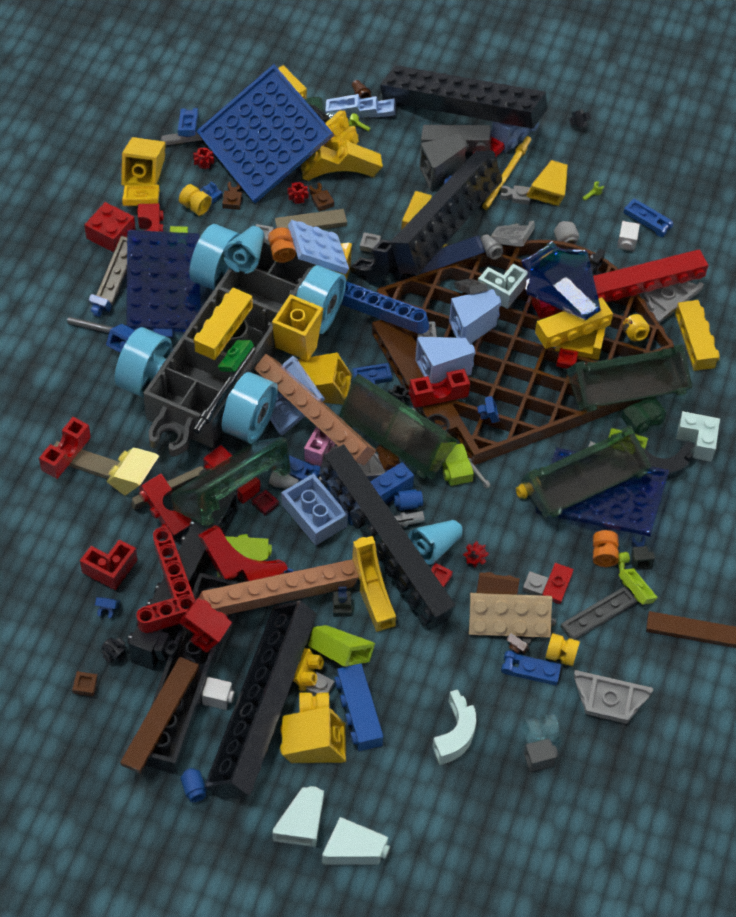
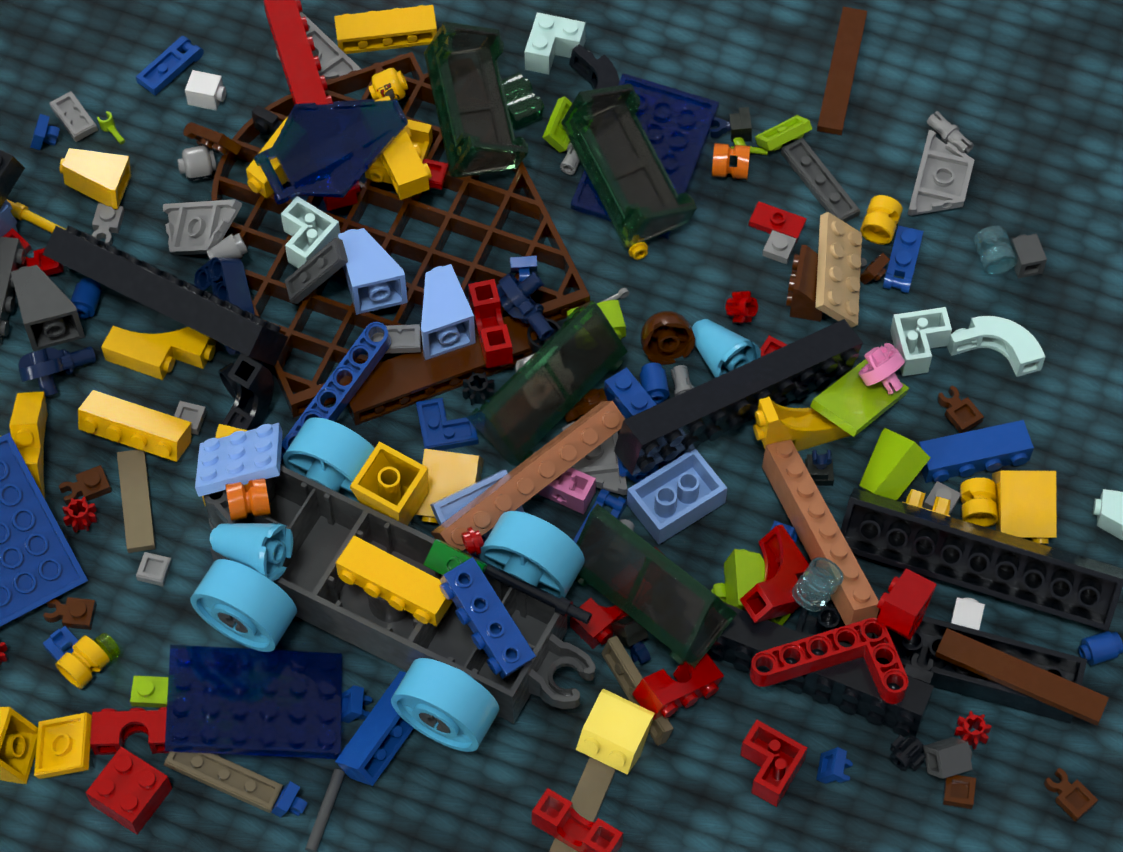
camera: 85 degrees left, 5 degrees up
none -> dark blue pin [18,346,96,396]
none -> blue tile [30,114,60,150]
none -> light grey plate [49,91,98,142]
none -> yellow brick [78,390,191,462]
none -> clear neon green tile [94,633,120,662]
none -> reddish brown plate [183,122,242,155]
none -> blue brick [440,557,536,679]
none -> red plate [461,527,484,555]
none -> dark blue pin [497,271,554,341]
none -> reddish brown cylinder [640,311,695,365]
none -> clear light blue wheel [792,557,843,612]
none -> lime tile [810,359,909,437]
none -> bright pink pin [858,343,905,395]
none -> light aqua brick [890,307,952,376]
none -> dark grey brick [923,737,973,779]
none -> light grey pin [927,111,974,154]
none -> reddish brown plate [937,386,984,433]
none -> red gear [954,711,992,749]
none -> reddish brown plate [1044,768,1098,822]

